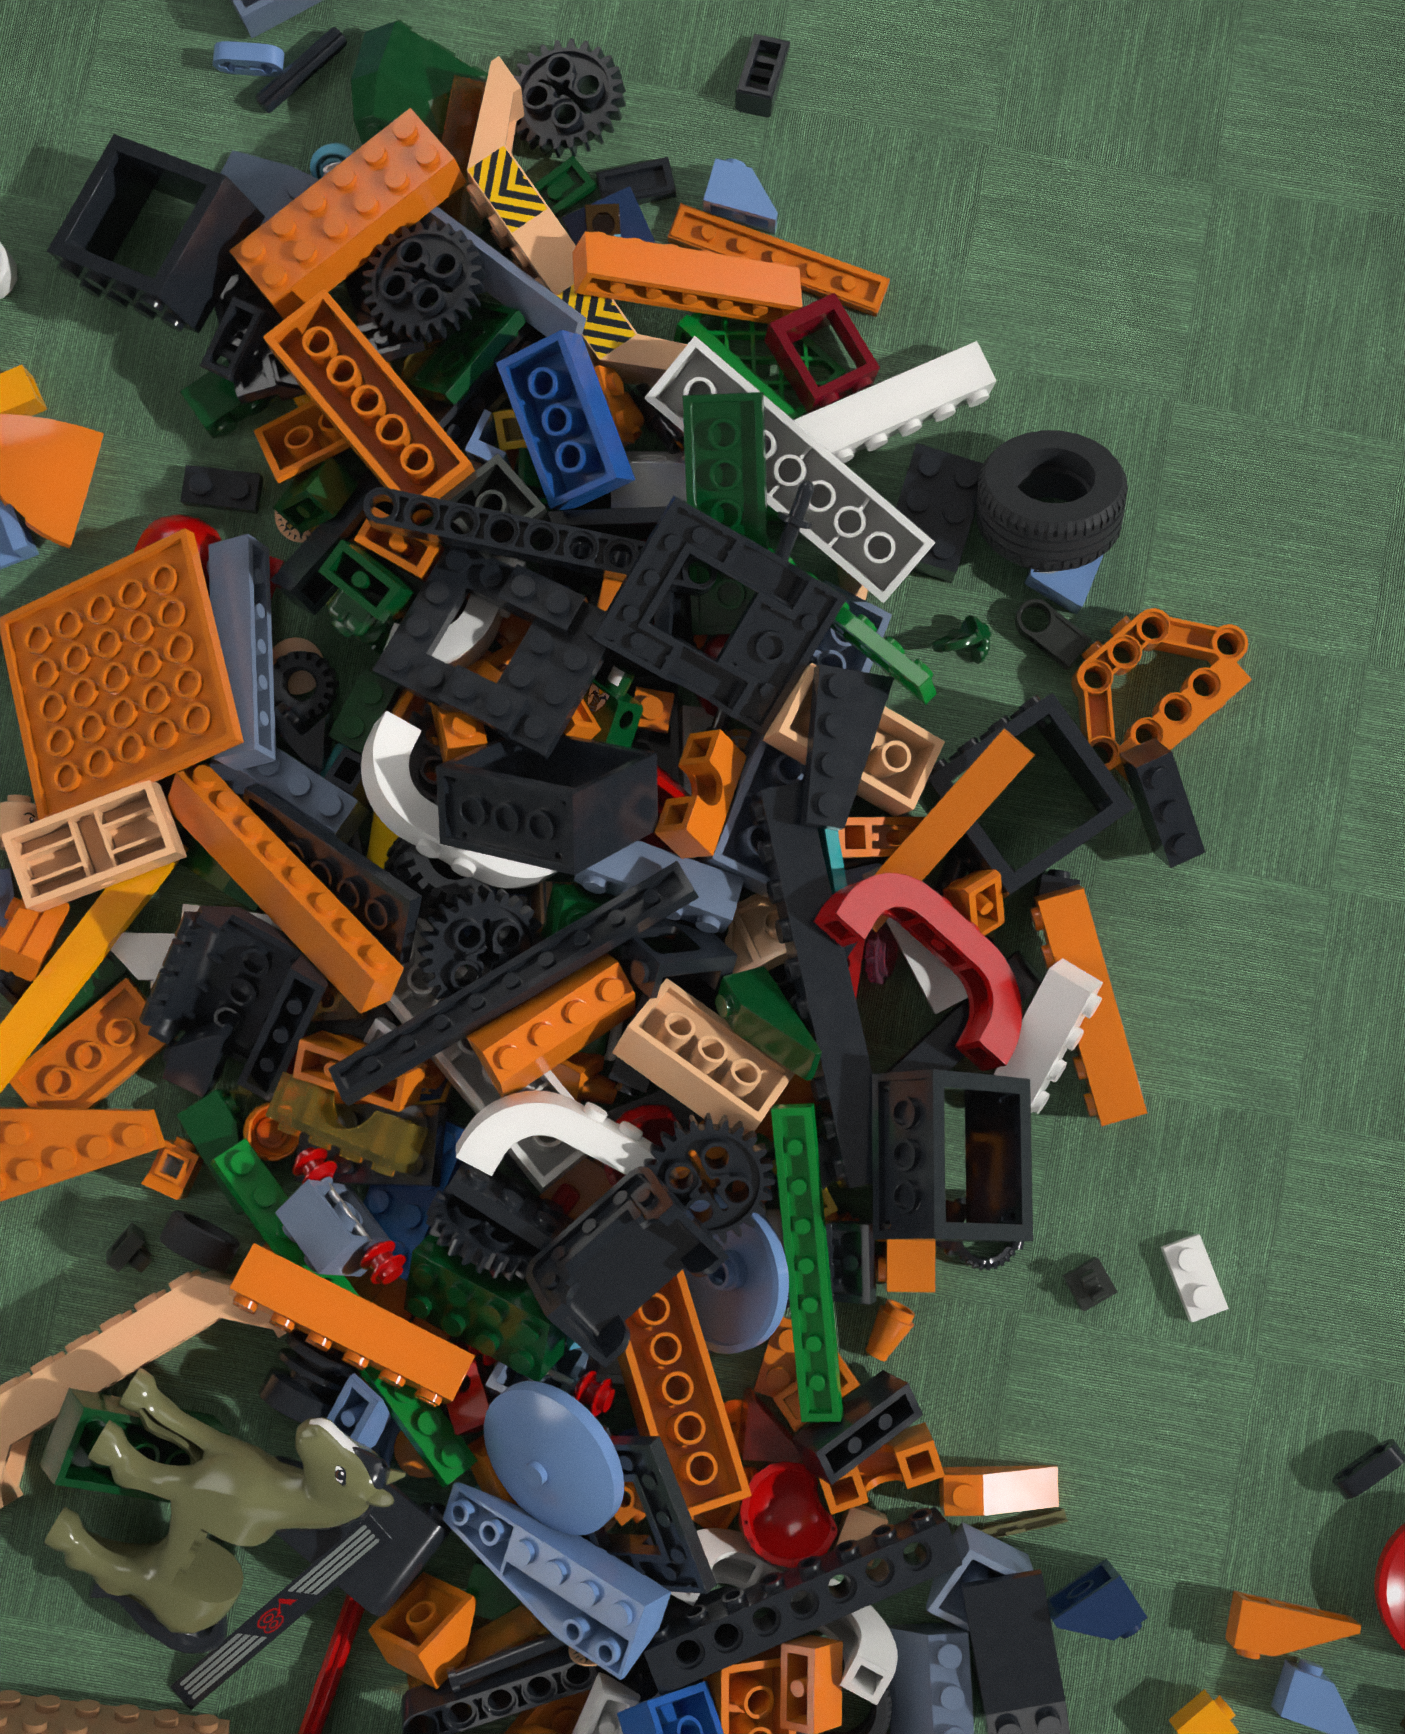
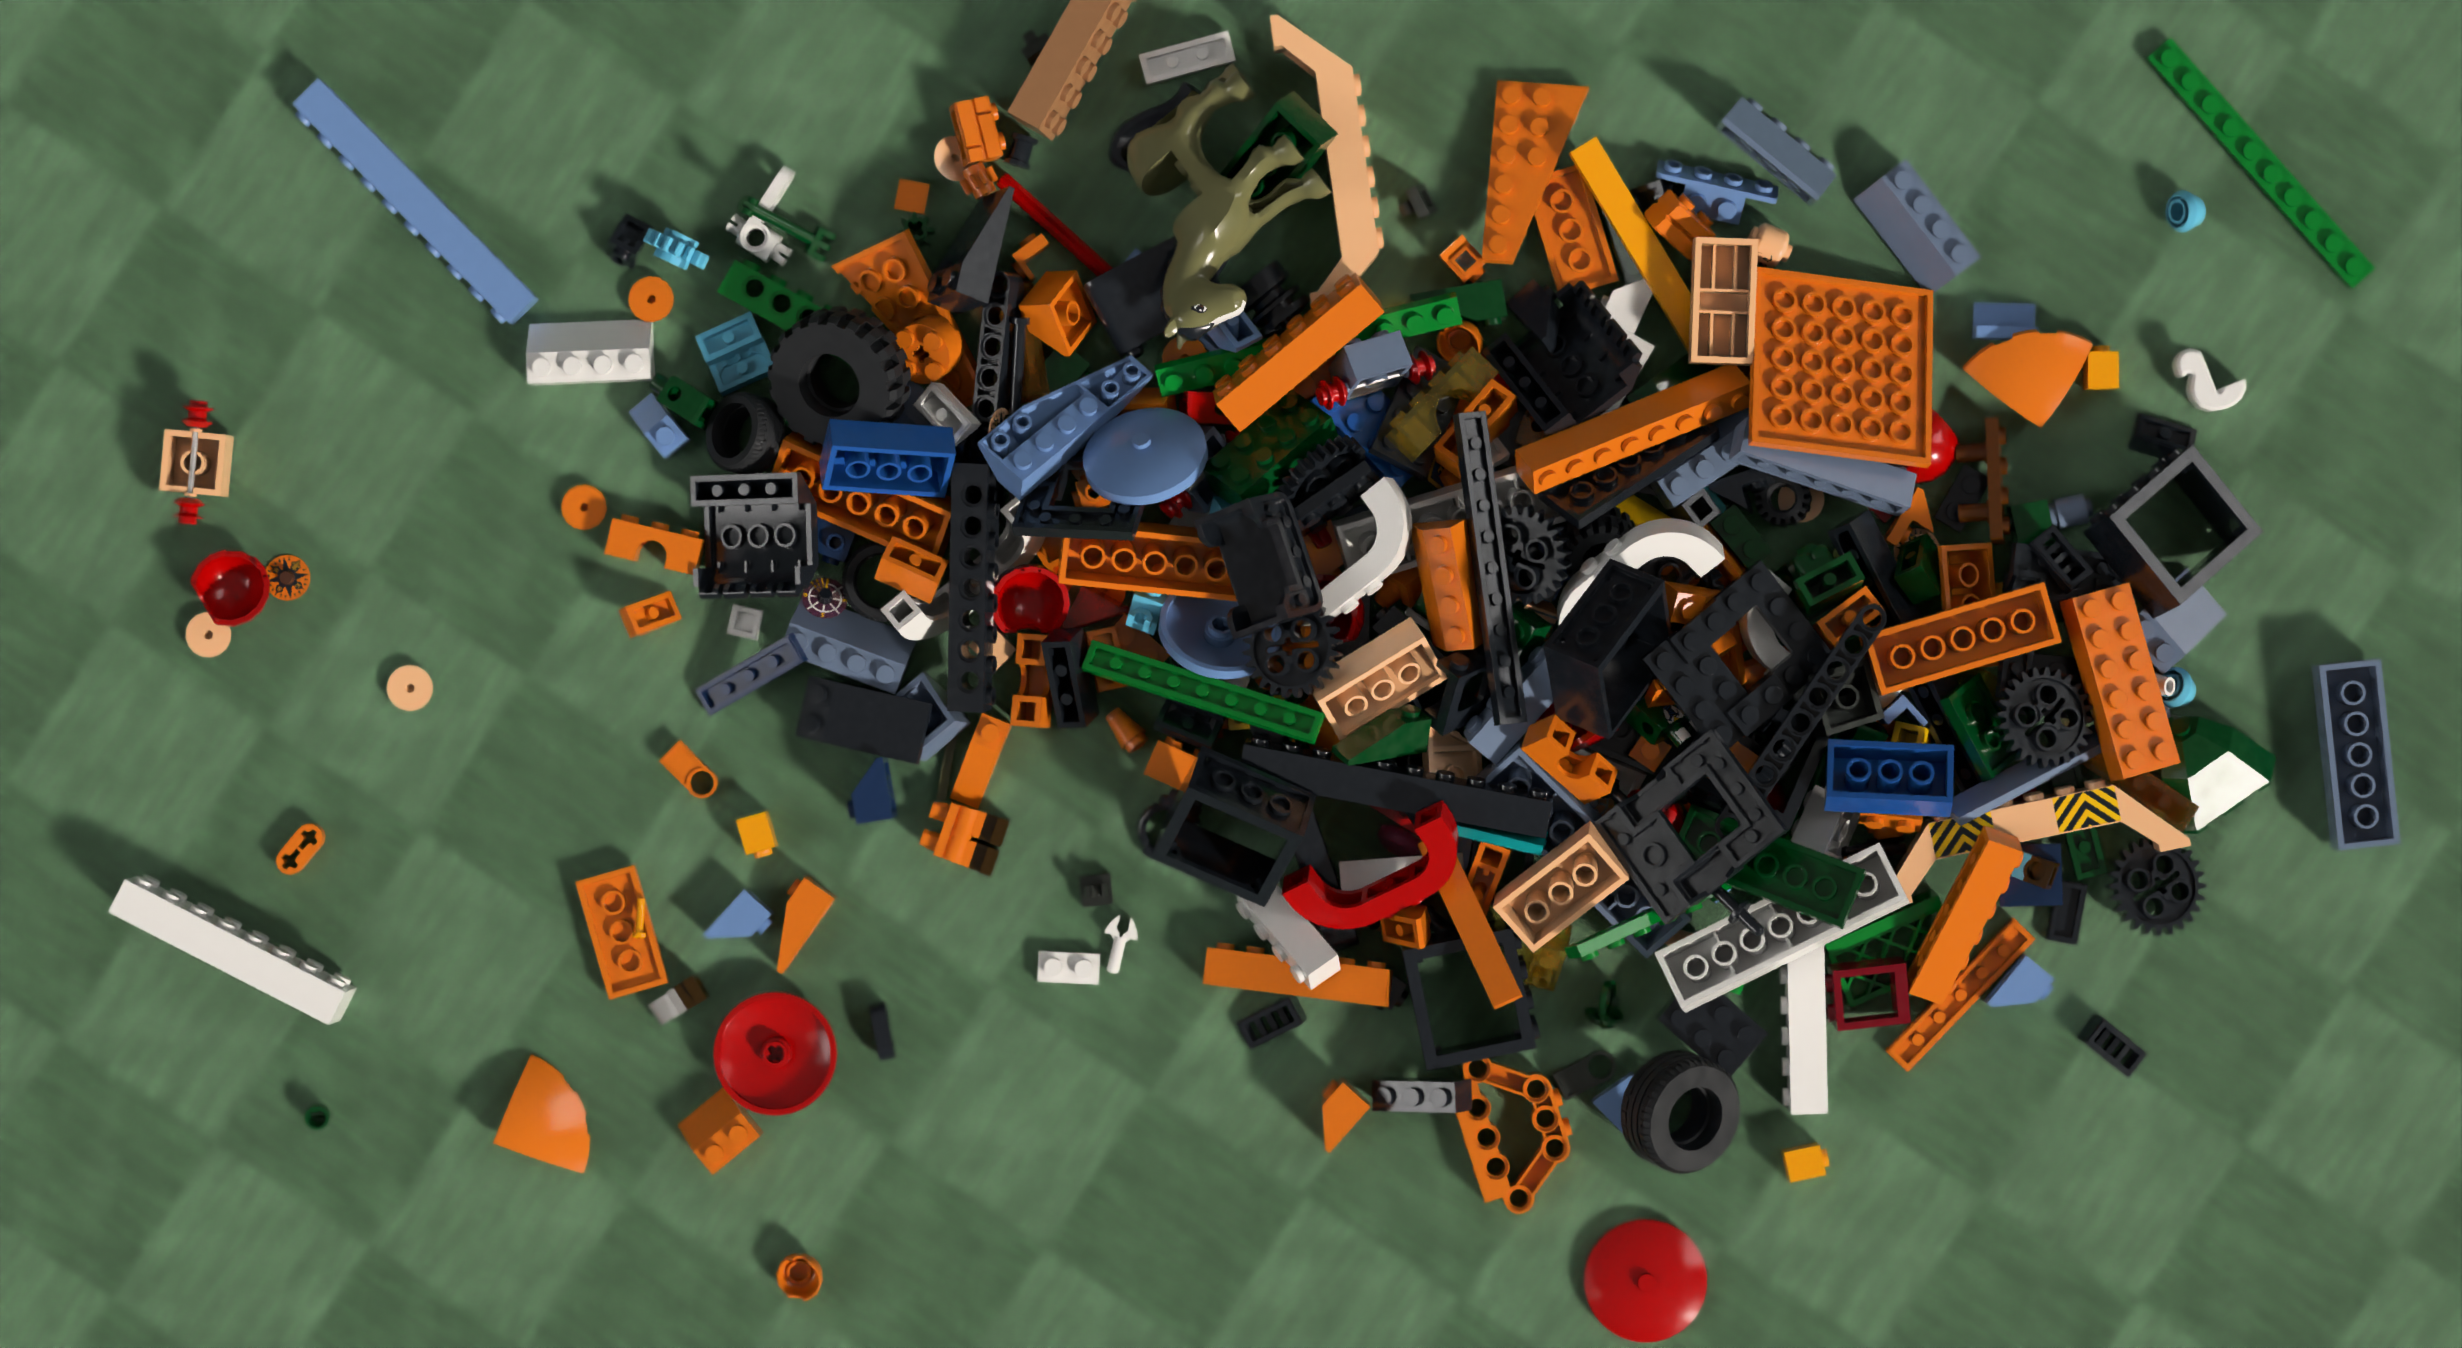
camera: 105 degrees right, 5 degrees up
black tyre [159,1210,240,1272] -> none
black sticker [170,1515,392,1710] -> none
medium blue beam [213,41,284,77] -> none
black axle [255,27,347,113] -> none
black wing [801,664,894,831] -> none
none -> orange hips [919,801,1011,877]
none -> orange bracket [1012,233,1050,282]
none -> white bar [1104,915,1138,974]
none -> medium azure brick [1125,591,1169,636]
none -> white plate [1139,31,1236,86]
none -> black slope [1236,995,1307,1050]
none -> orange slope [1321,1077,1371,1153]
none -> clear yellow slope [1524,925,1573,991]
none -> red dish [1583,1218,1707,1343]
none -> light orange brick [1781,1142,1830,1183]
none -> orange slope [1884,487,1934,546]
none -> reddish brown plate [1956,417,2011,545]
none -> sand blue brick [2048,493,2093,529]
none -> black slope [2128,412,2197,459]

